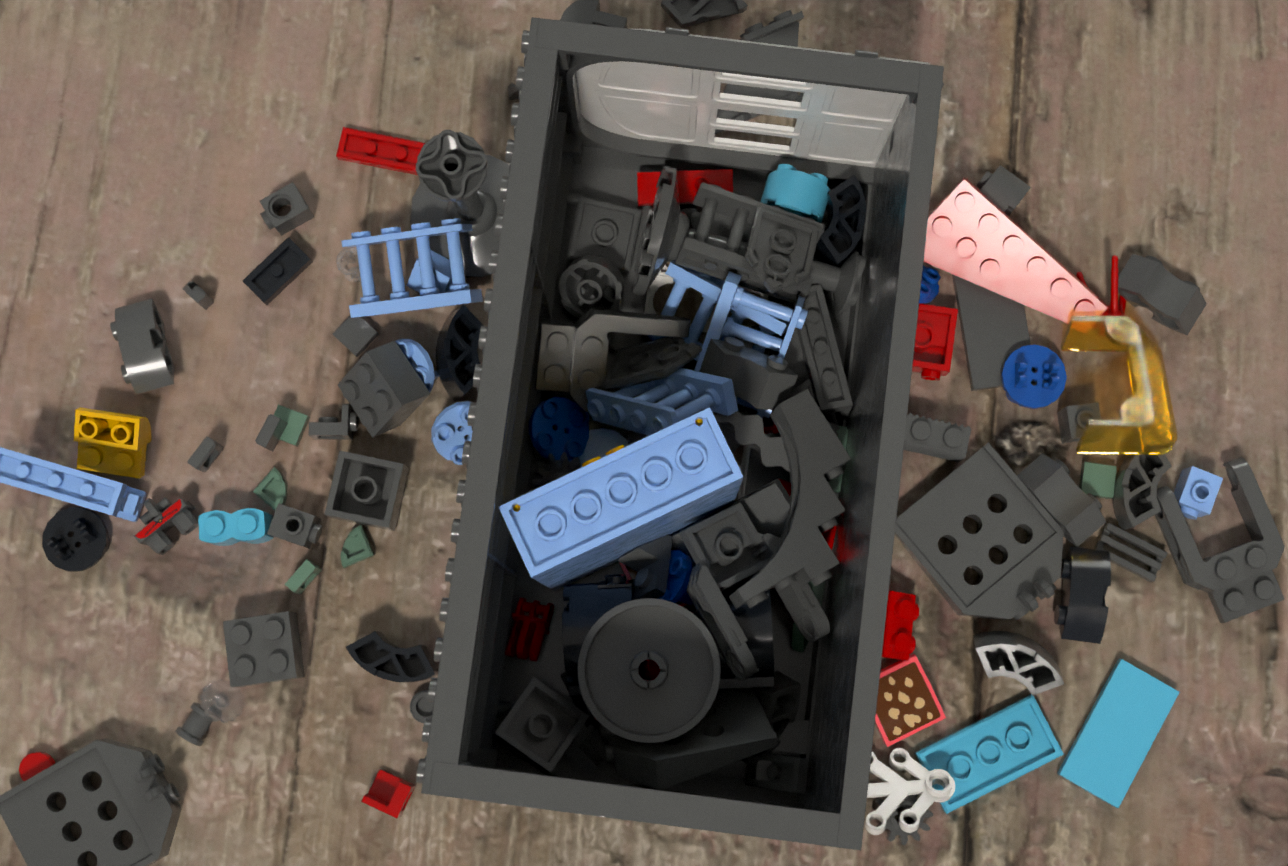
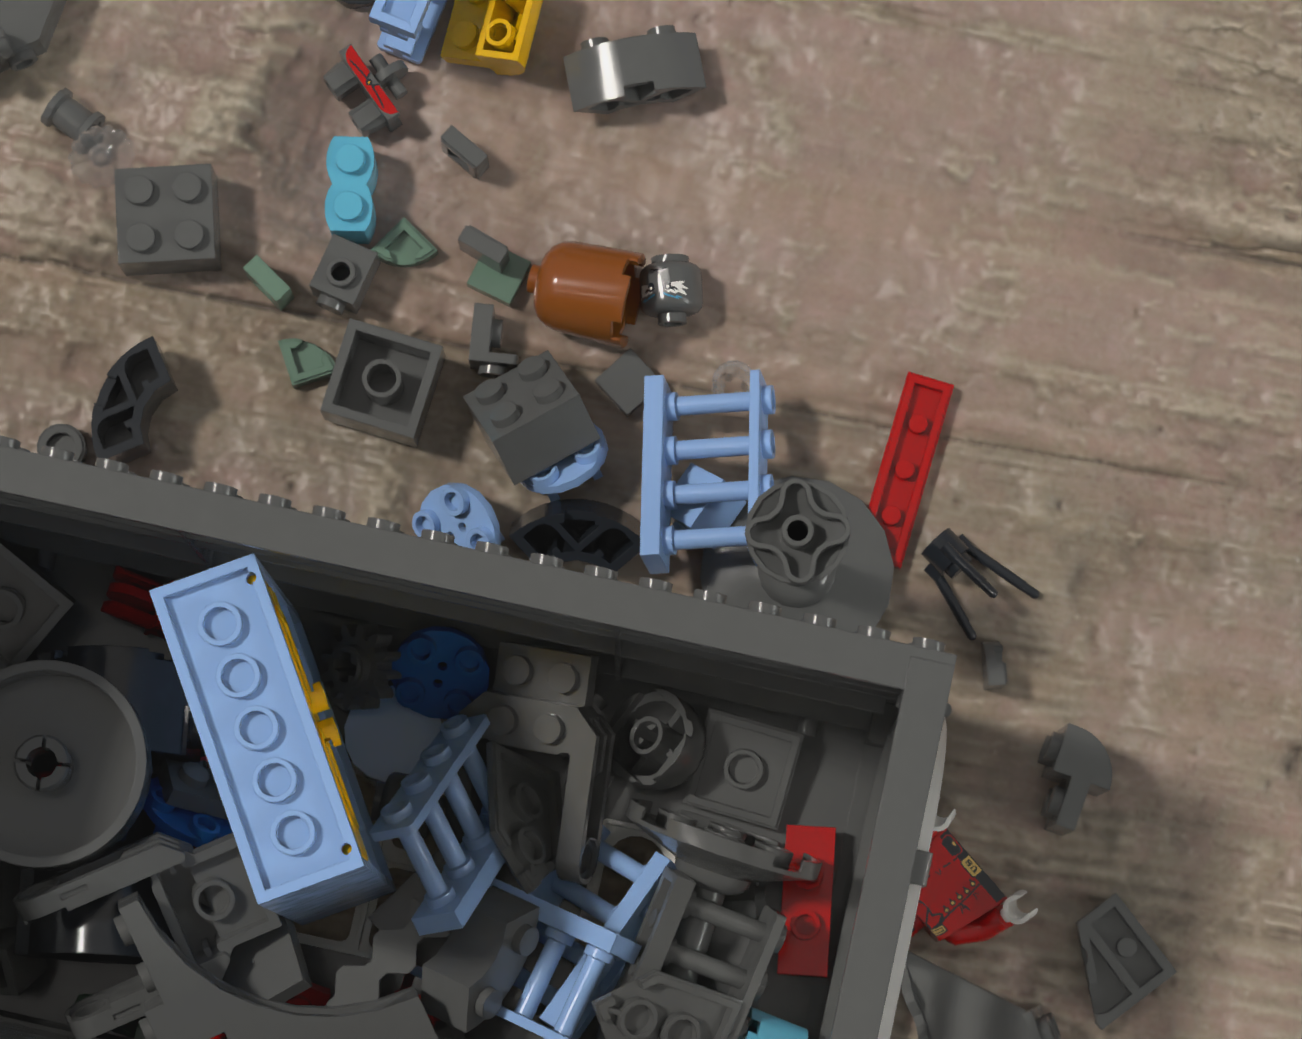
camera: 90 degrees right, 0 degrees up
dark grey tile [182,281,214,310] -> none
black plate [243,237,313,305] -> none
dark grey brick [260,182,314,236] -> none
none -> dark orange cylinder [527,241,646,349]
none -> dark grey head [639,254,703,327]
none -> black plant [921,528,1040,641]

